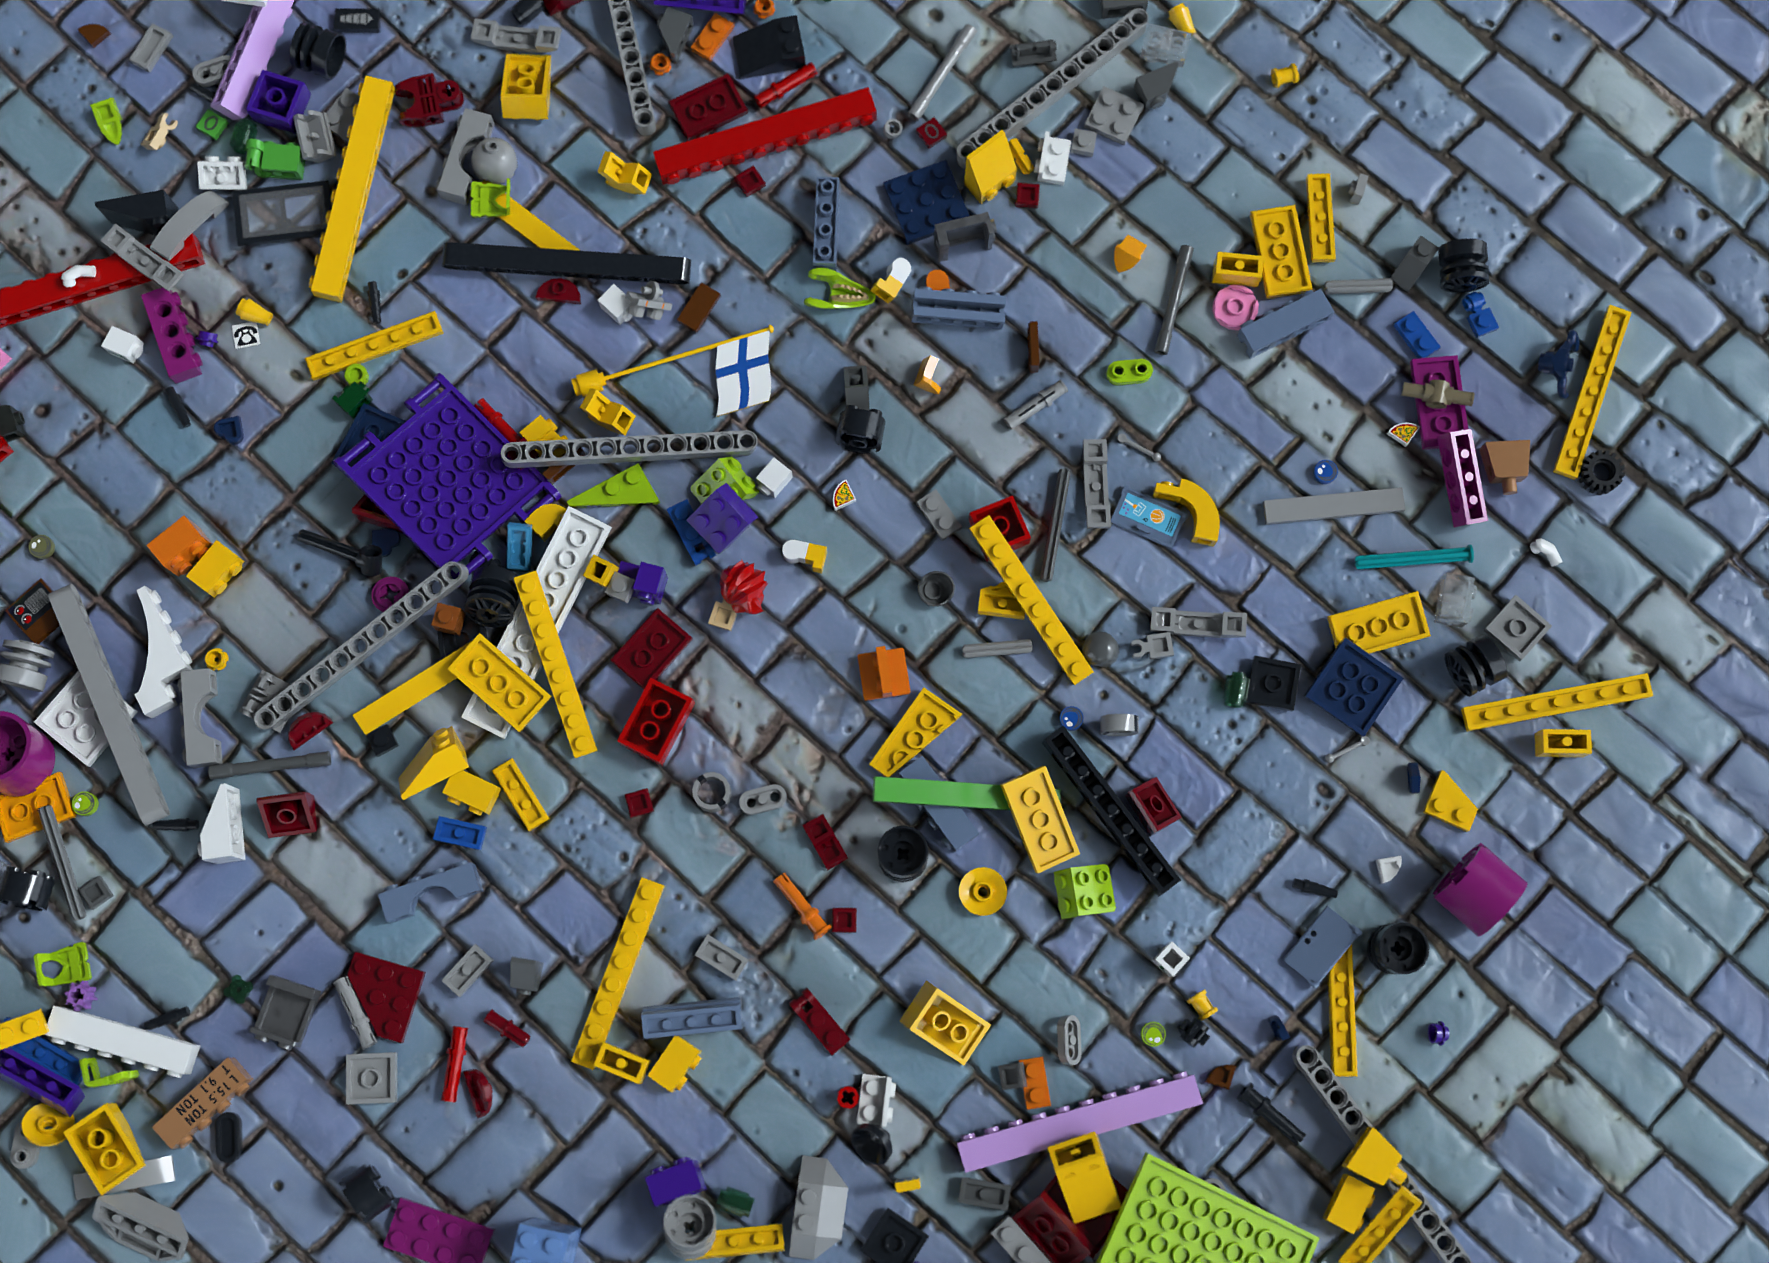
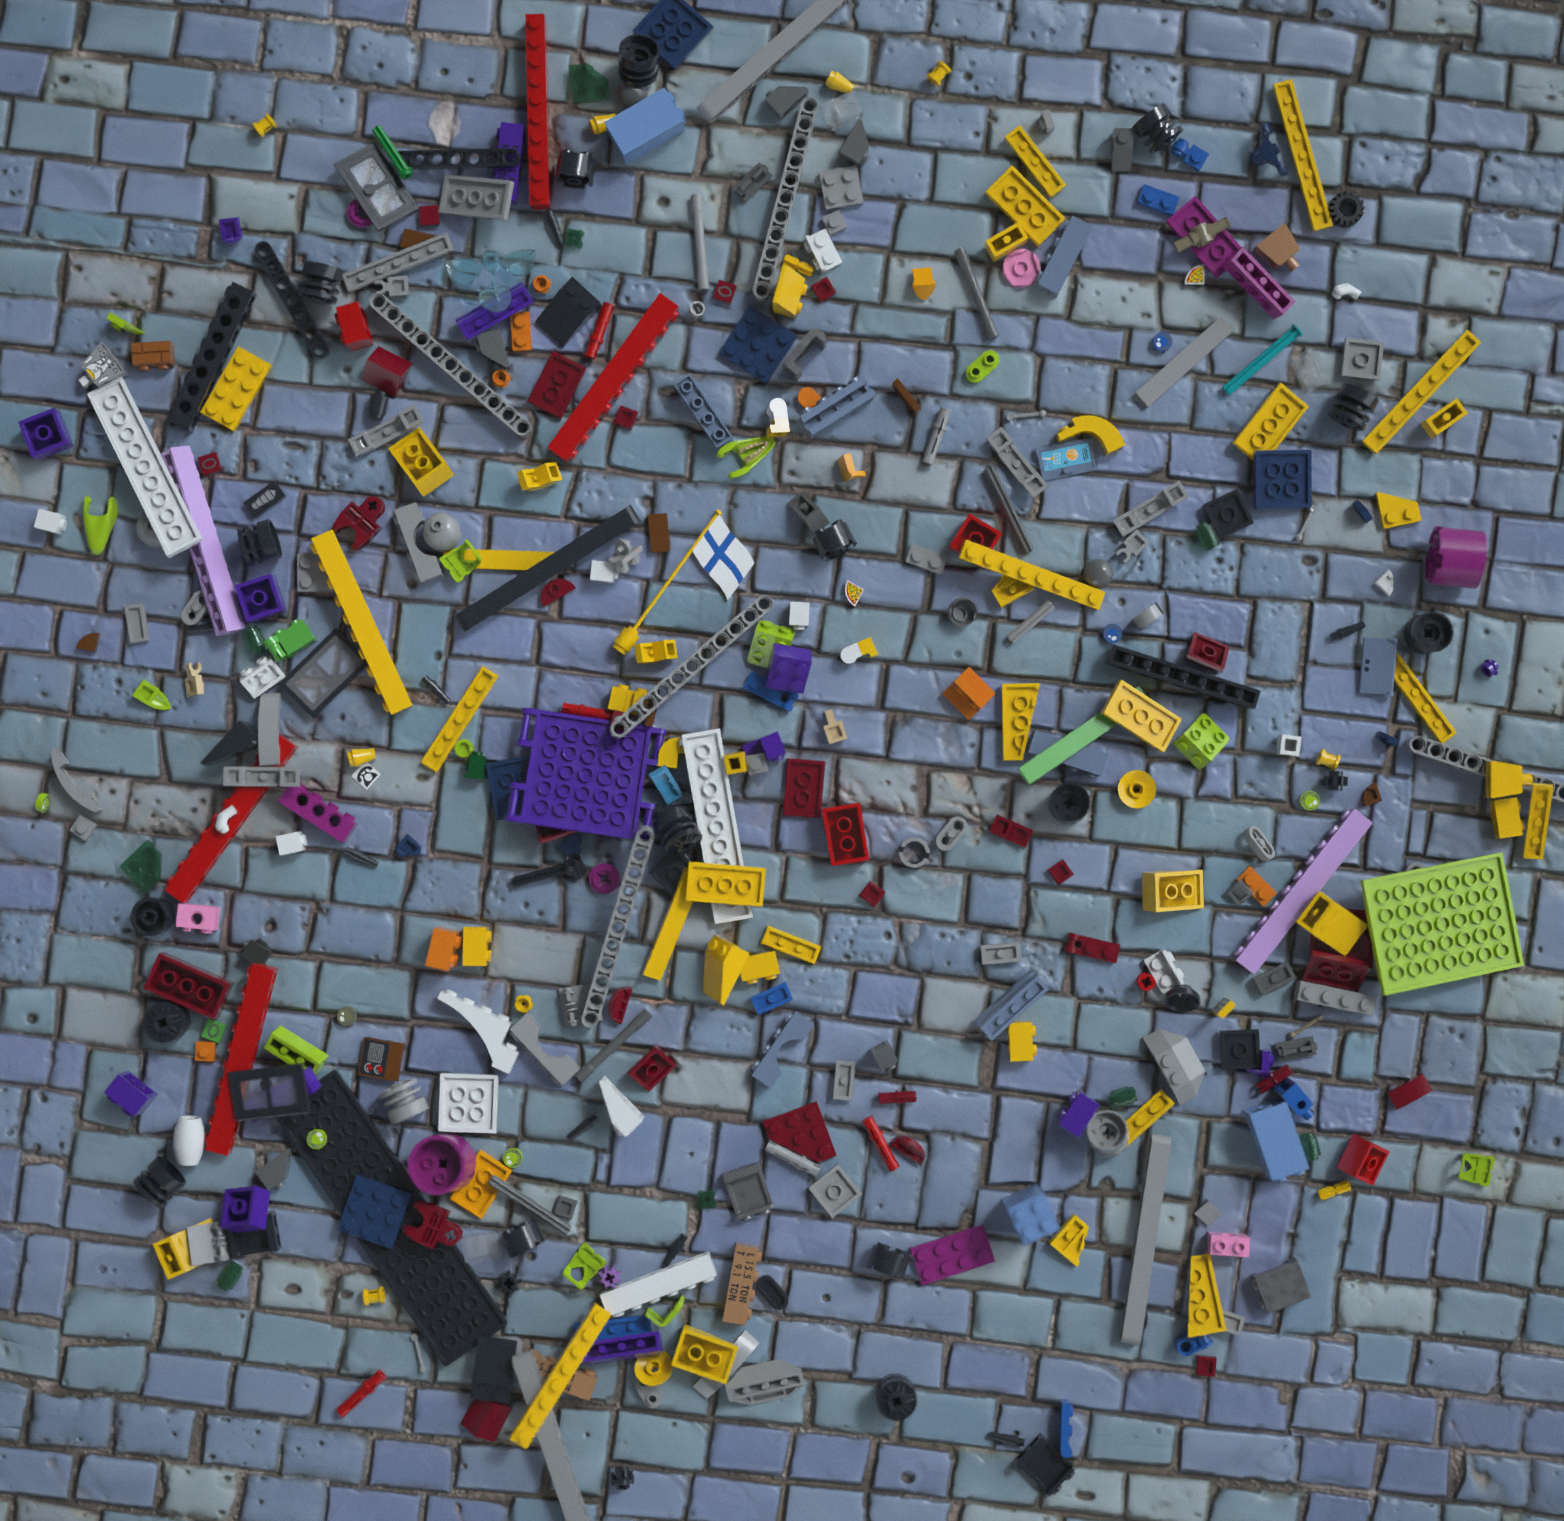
camera: 30 degrees left, 10 degrees up
light grey beam [48,584,170,826] -> none
dark purple plate [195,331,219,347] -> none
bright green tile [196,109,229,141] -> none
light grey hinge [293,110,337,163] -> none
black plate [366,724,399,757] -> none
dark orange brick [431,603,466,636] -> none
yellow plate [514,571,598,758] -> none
lime wing [567,463,660,508] -> none
yellow plate [571,877,665,1070] -> none
yellow brick [593,1042,651,1084] -> none
red hair [720,560,768,614] -> none
orange pin [773,873,832,941] -> none
black pin [1237,1082,1306,1146] -> none
light grey axle [1324,278,1393,294] -> none

